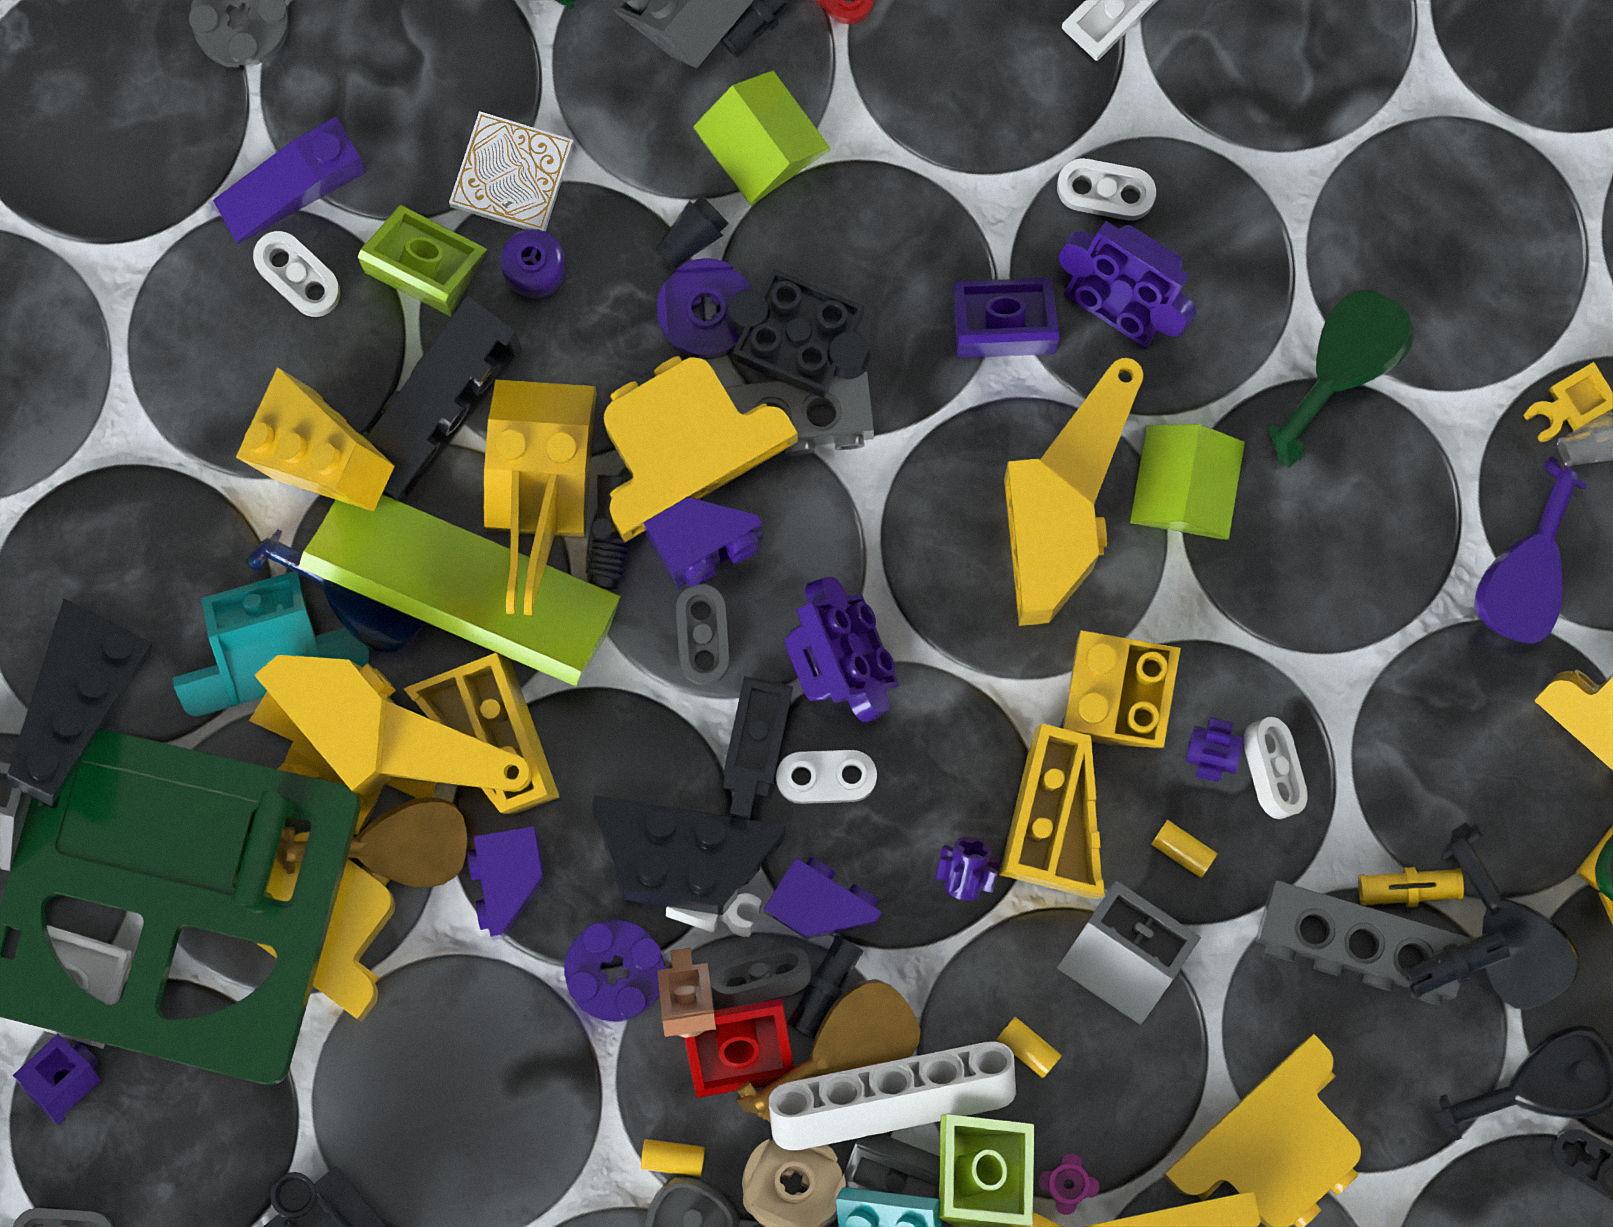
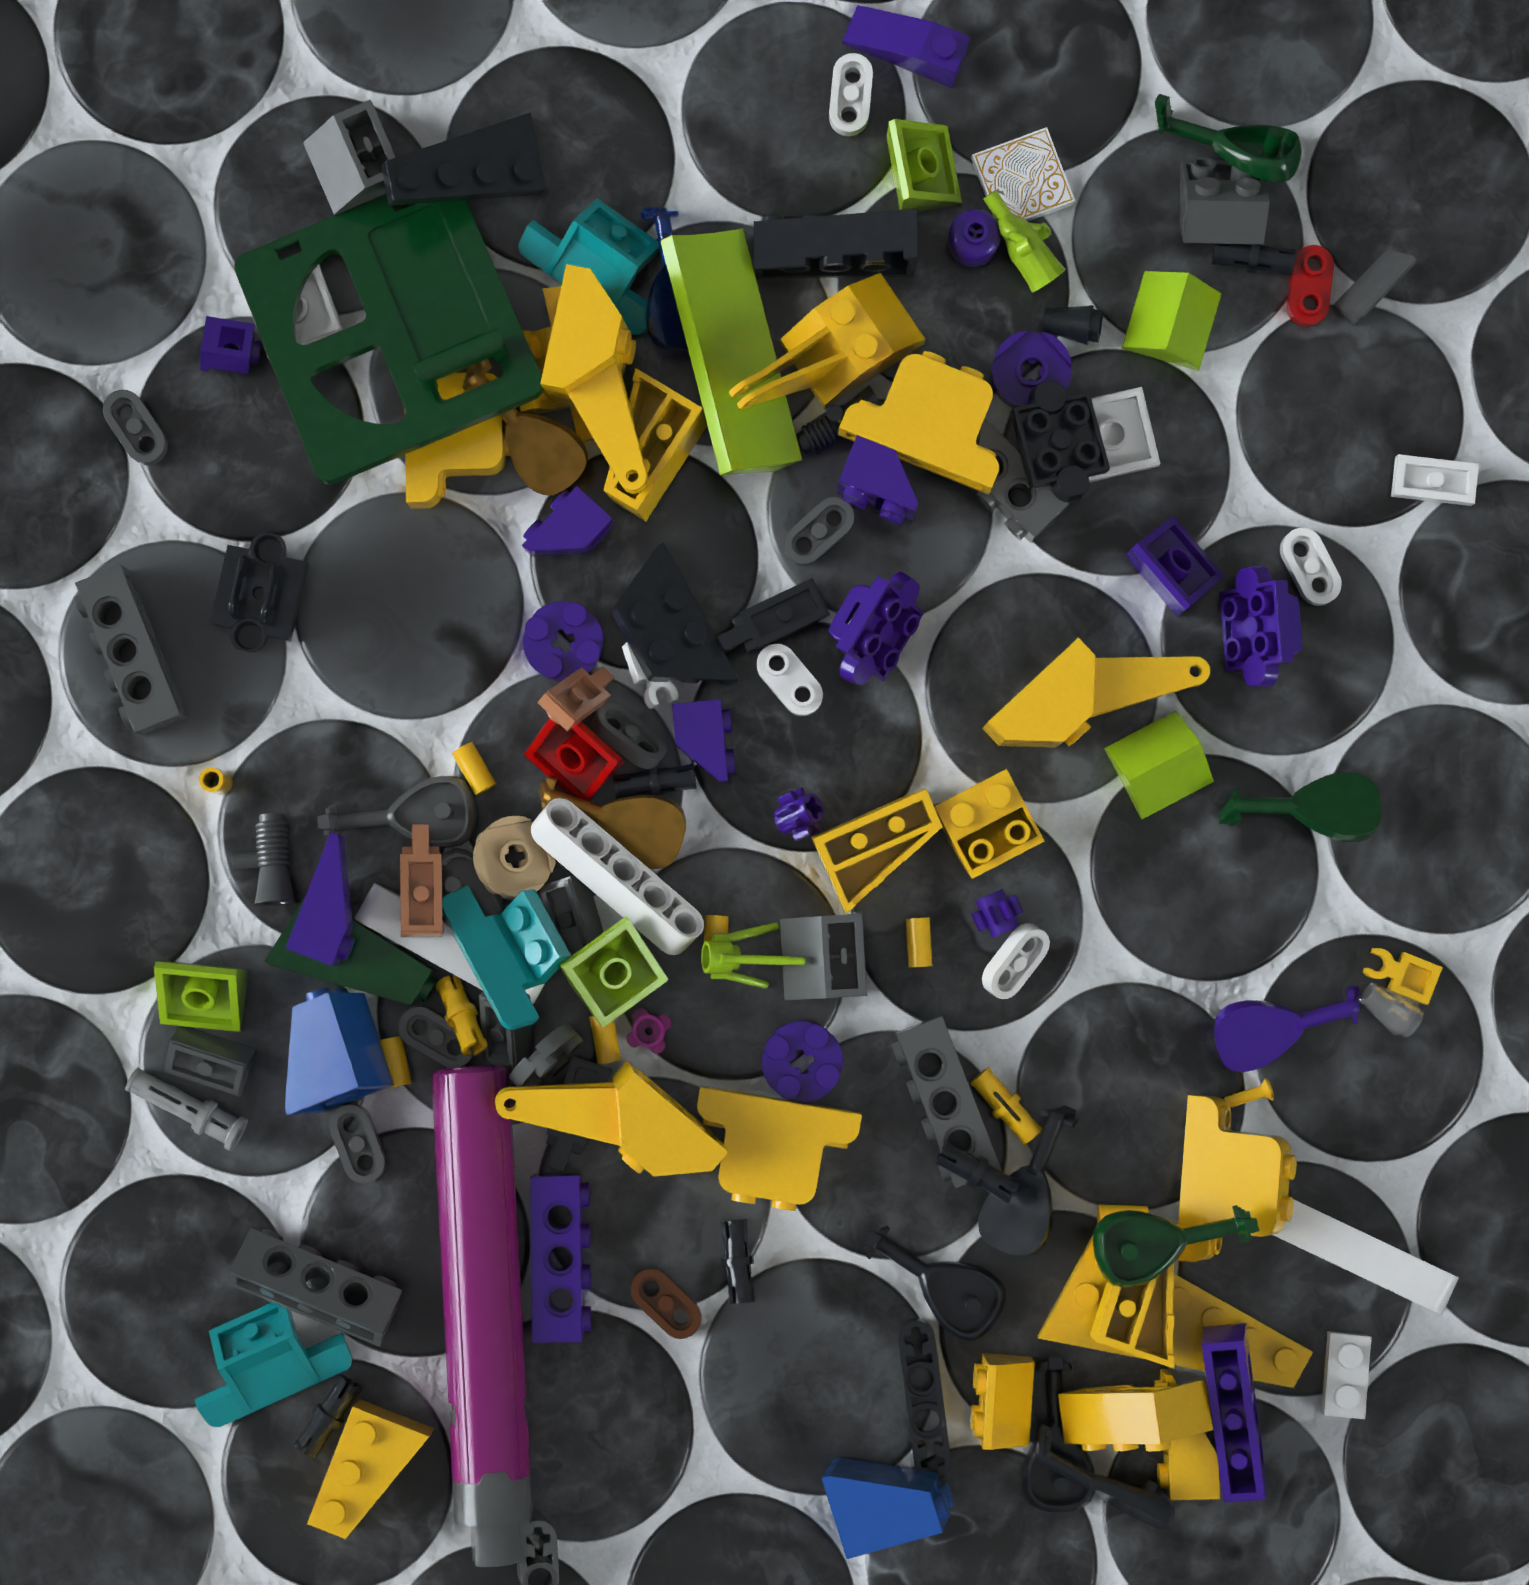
camera: 55 degrees right, 5 degrees up
yellow wedge [236,367,395,512] -> none
none -> lime plant [701,922,806,988]
none -> dark purple plate [762,1021,843,1103]
none -> lime piece [983,190,1066,293]
none -> white tile [1063,387,1160,482]
none -> yellow piece [1224,1078,1274,1108]

